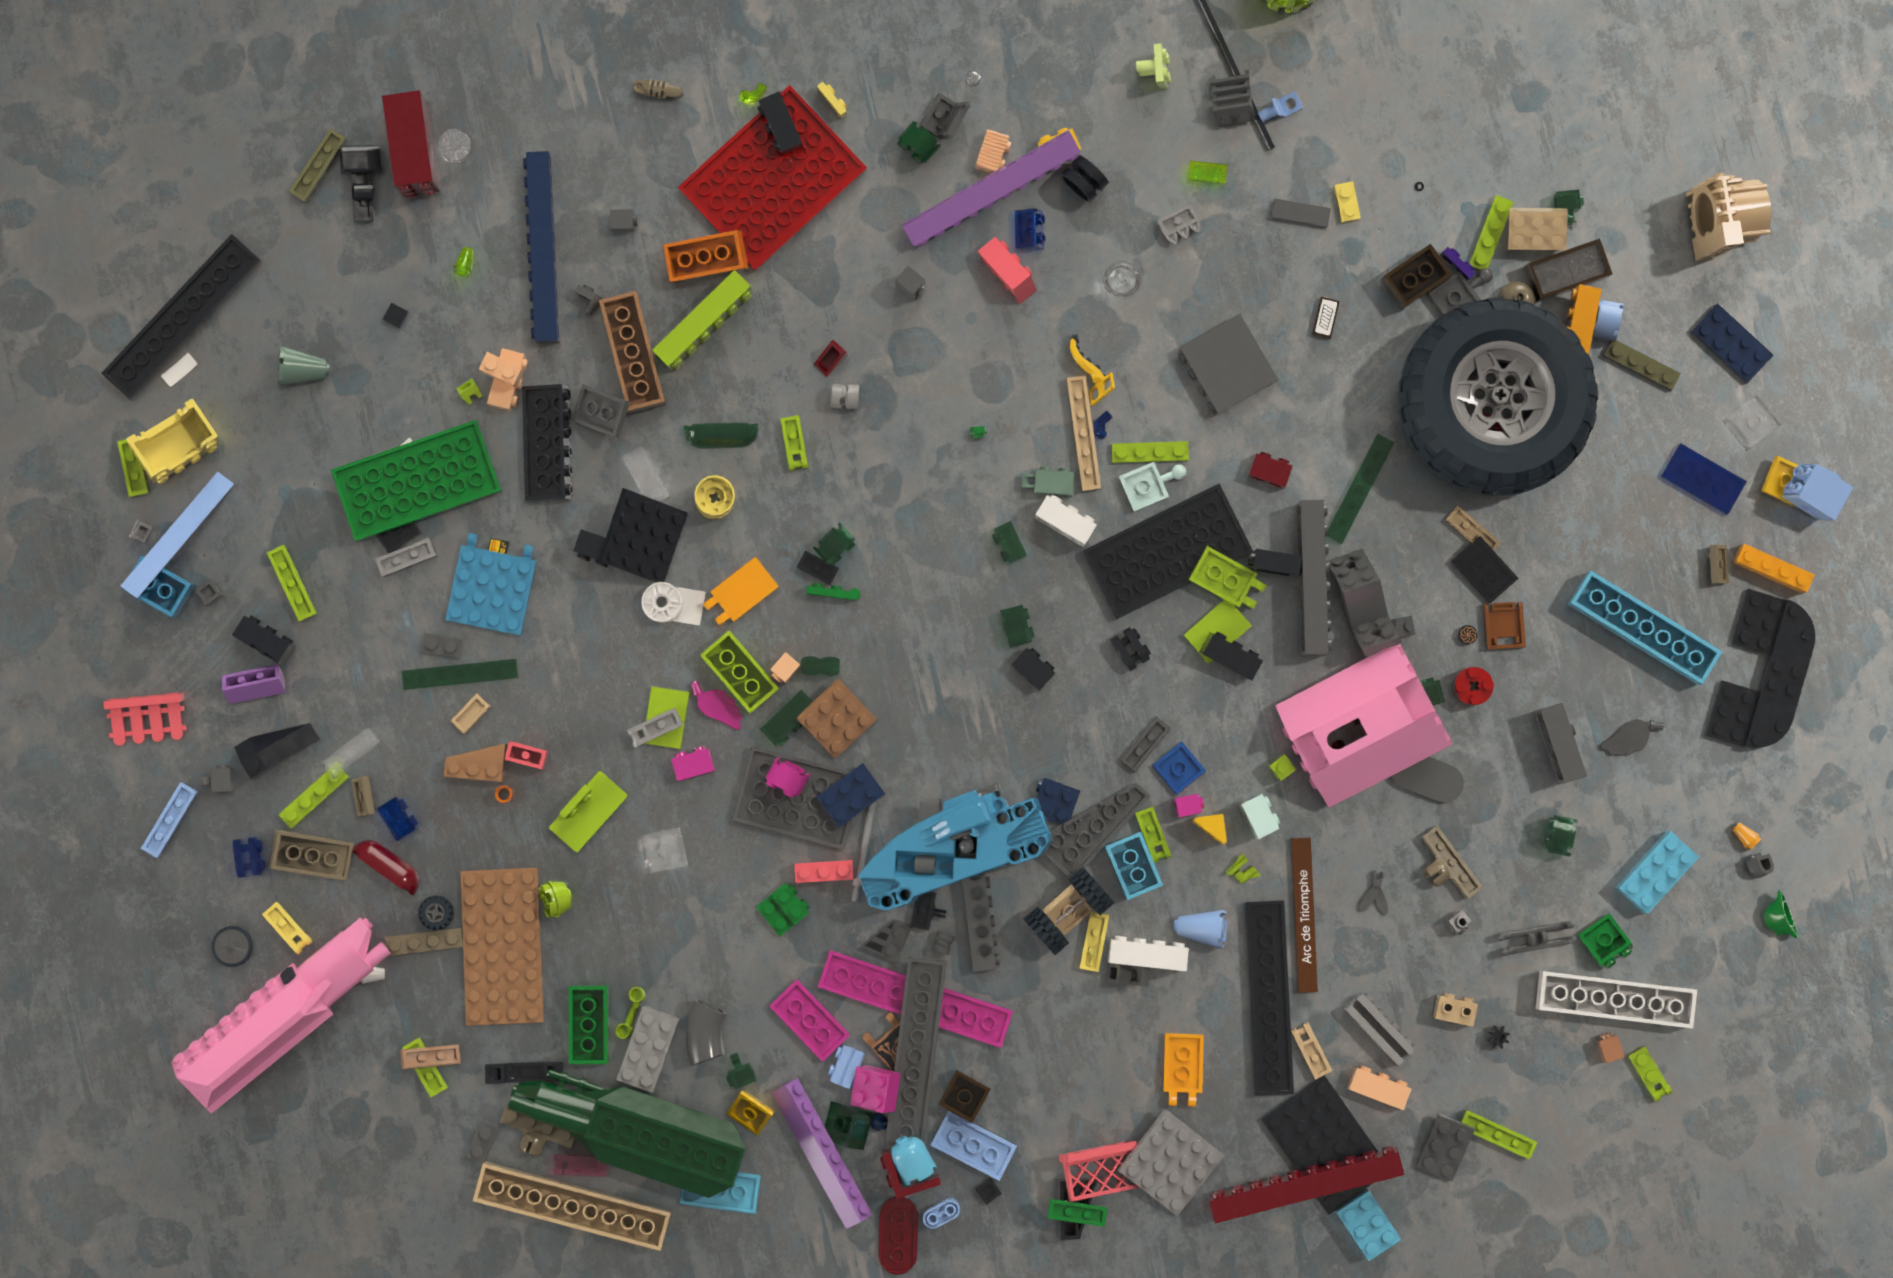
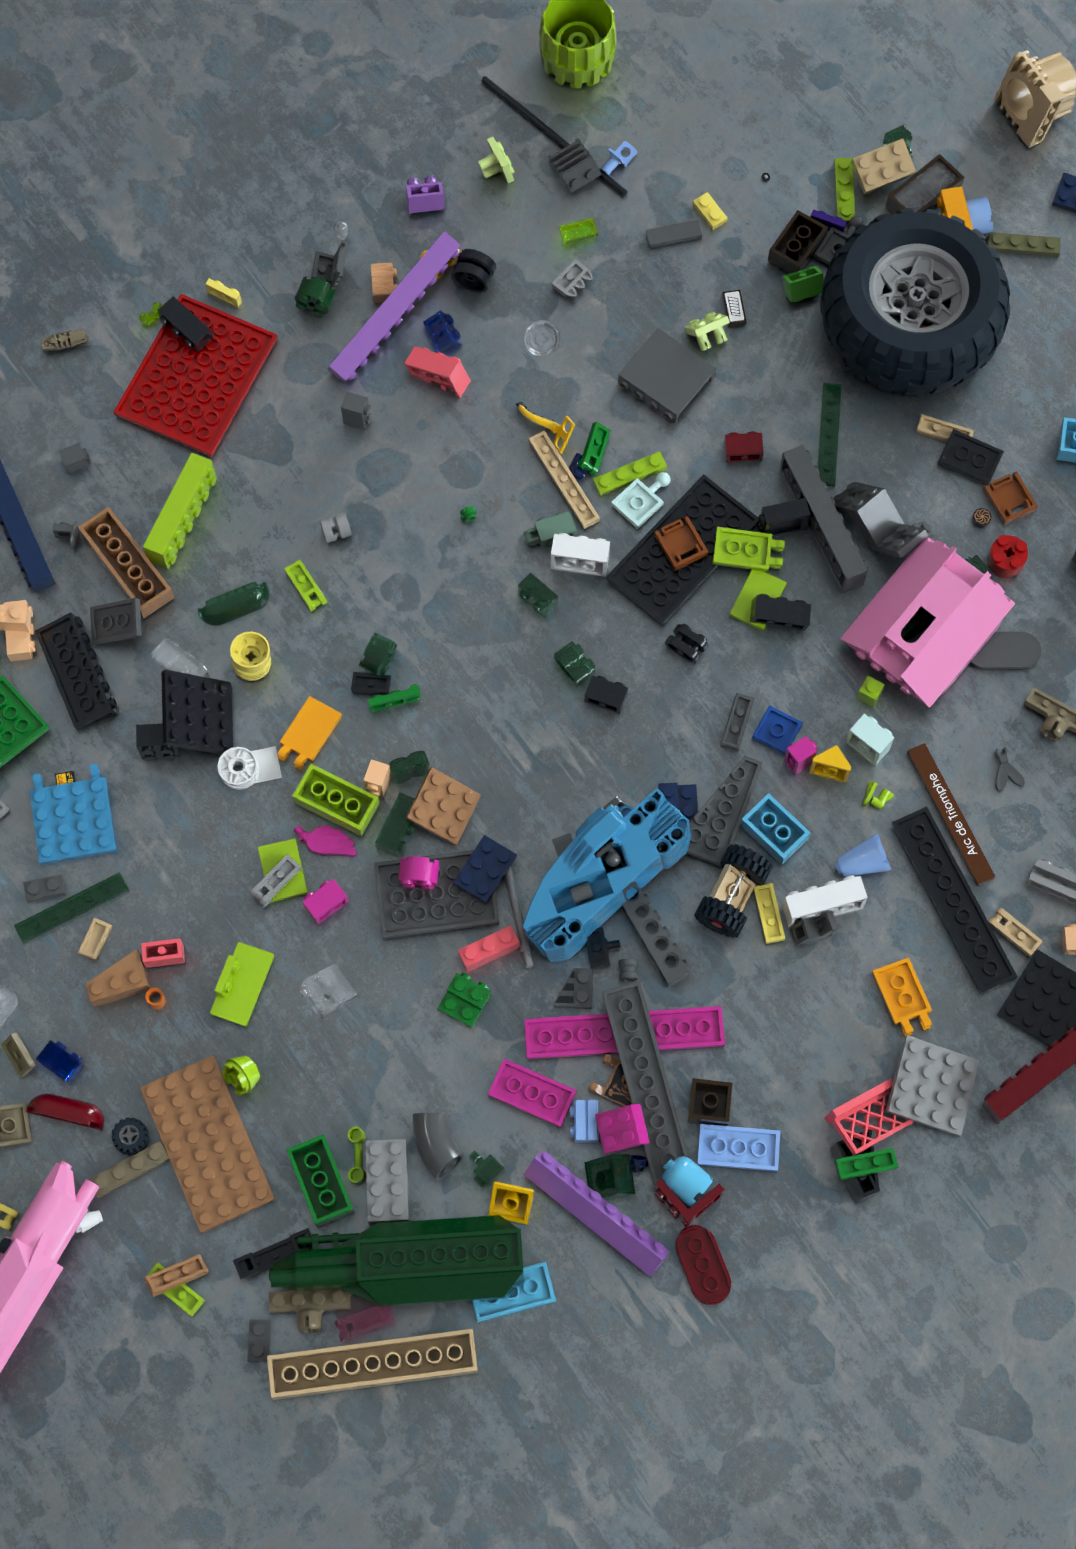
camera: 20 degrees left, 15 degrees down
orange brick [663,230,748,283] -> none
dark red slope [814,340,848,377] -> none
light blue brick [923,1198,960,1229] -> none
black tile [975,1177,1002,1205] -> none
lime plate [1135,806,1172,863] -> none
none -> medium lavender brick [406,175,444,213]
none -> green plate [578,422,611,475]
none -> dark orange container [654,516,708,571]
none -> yellowish green plate [684,312,730,351]
none -> bright green brick [783,266,824,302]

